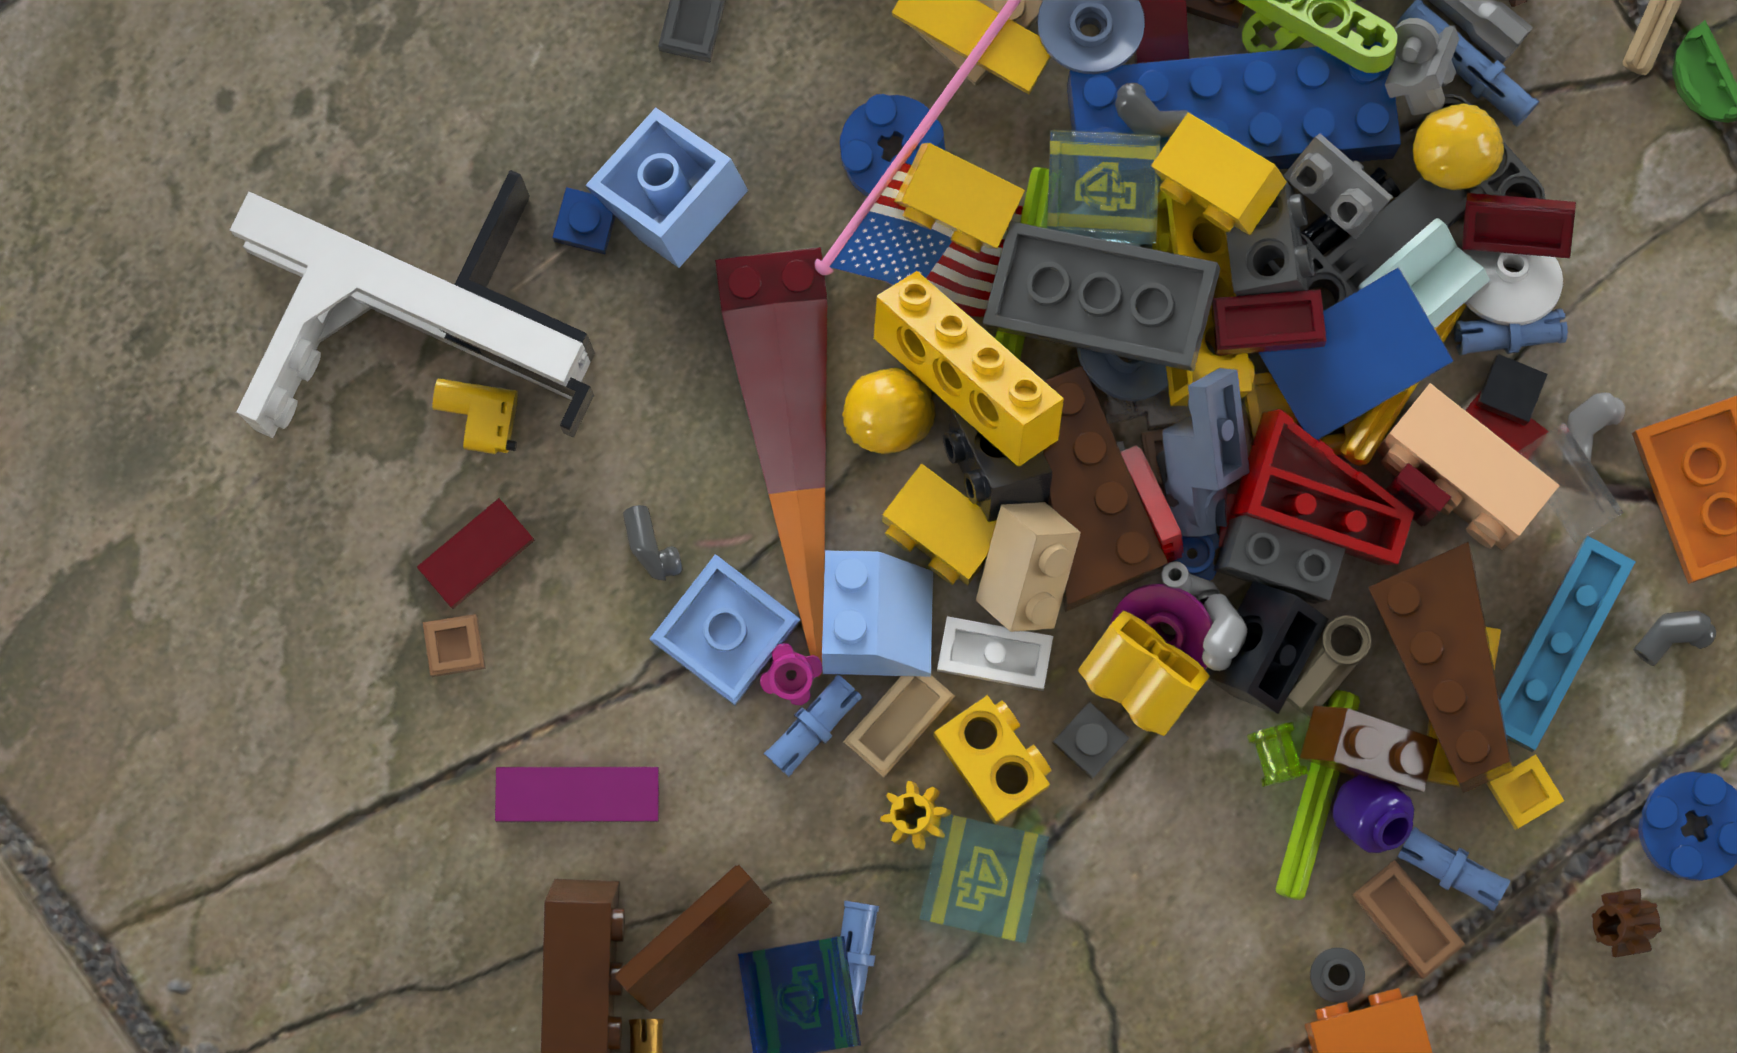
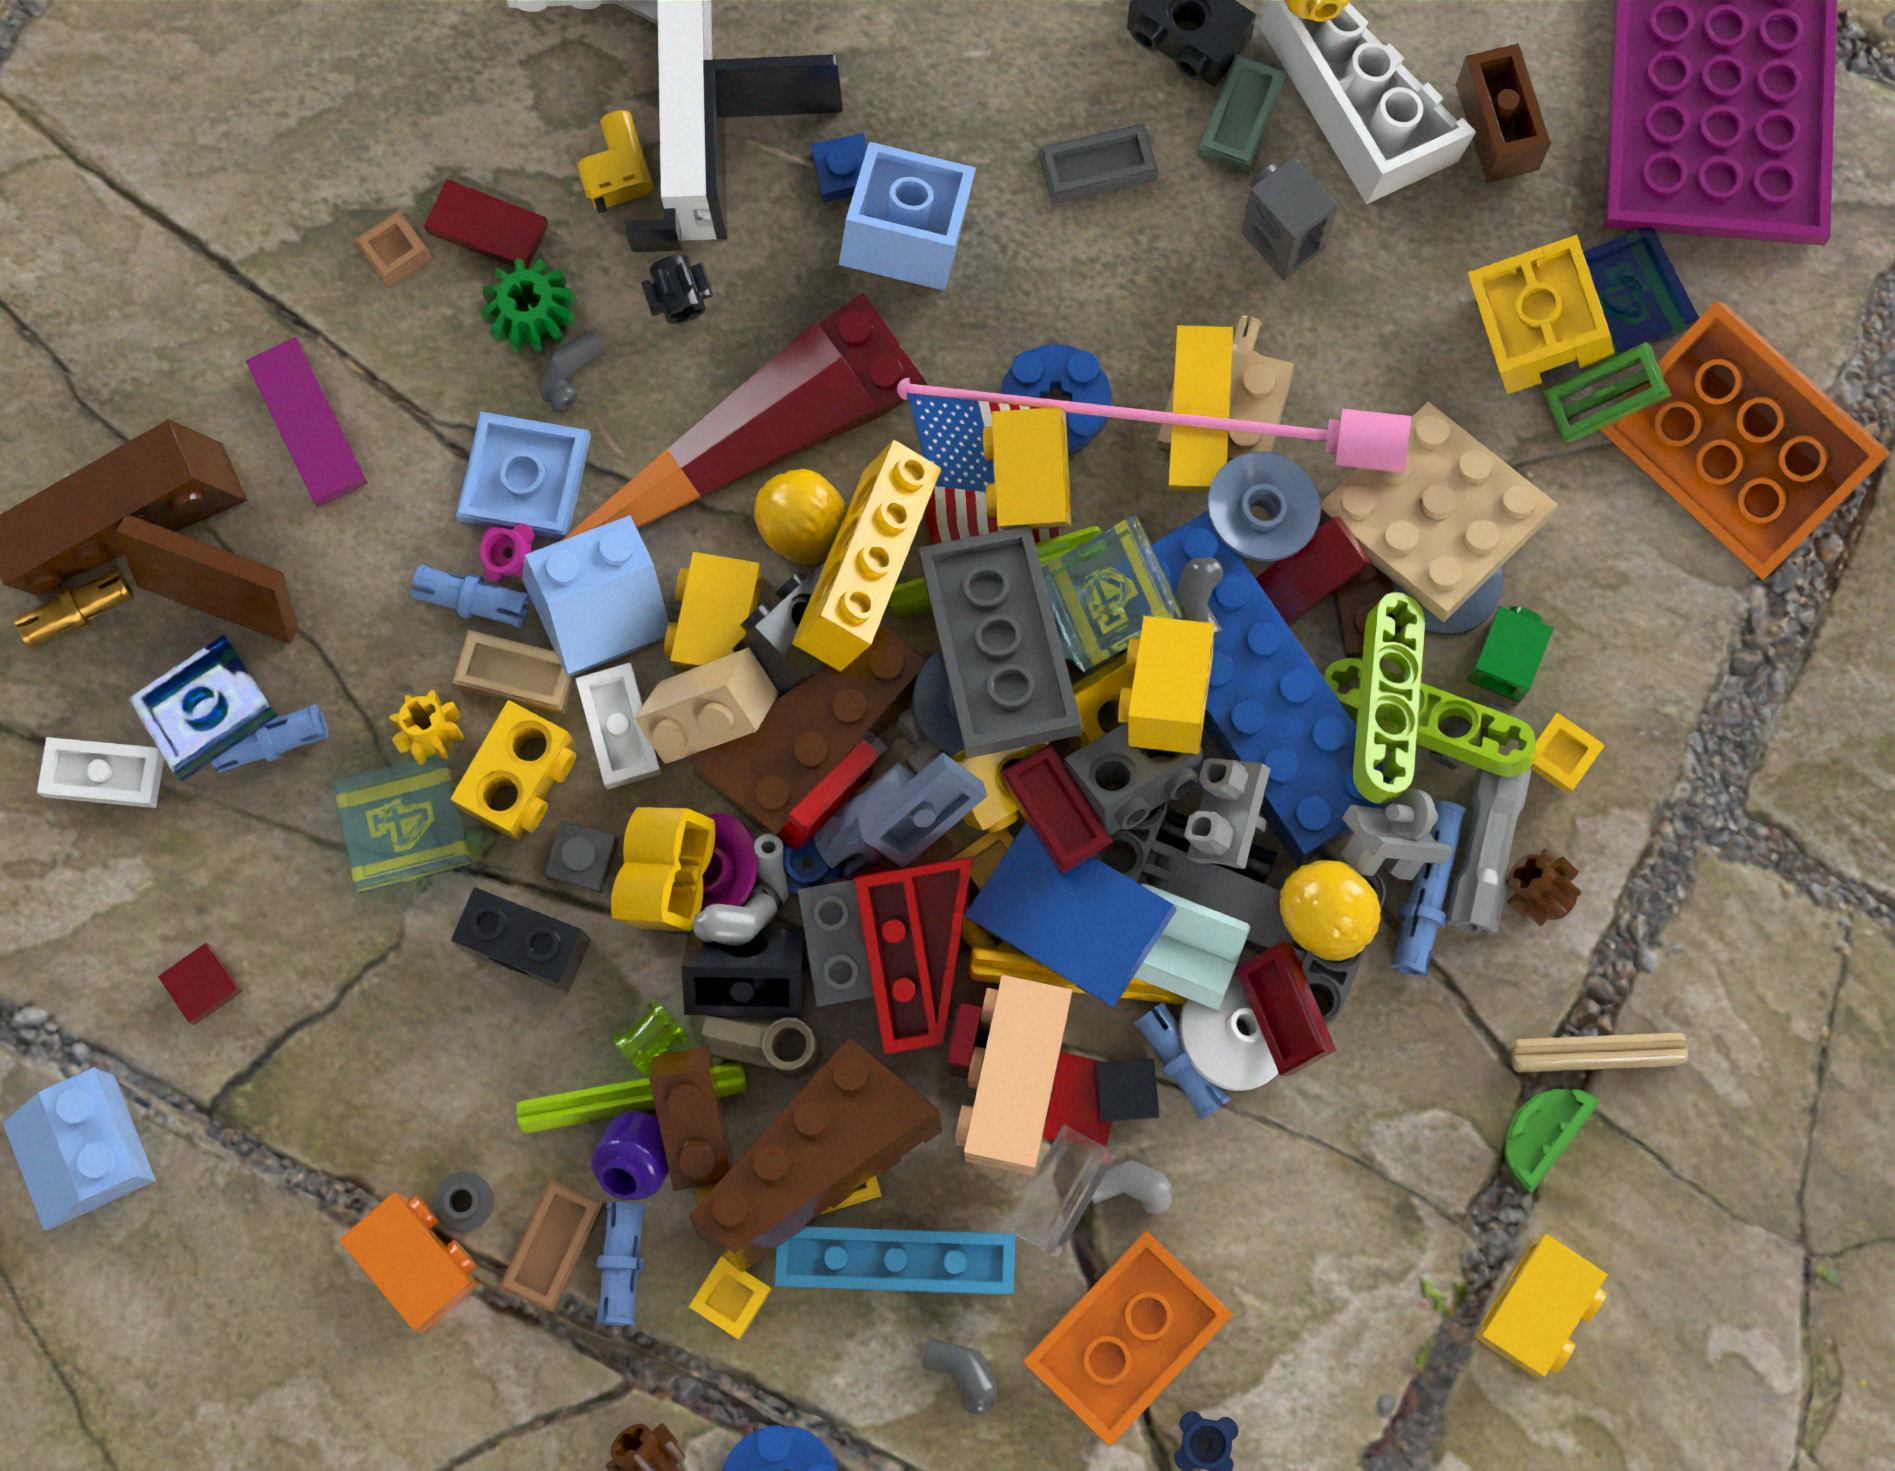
camera: 65 degrees right, 5 degrees down
none -> black brick [451,887,591,993]
none -> green gear [481,257,576,354]
none -> black gear [641,255,713,324]

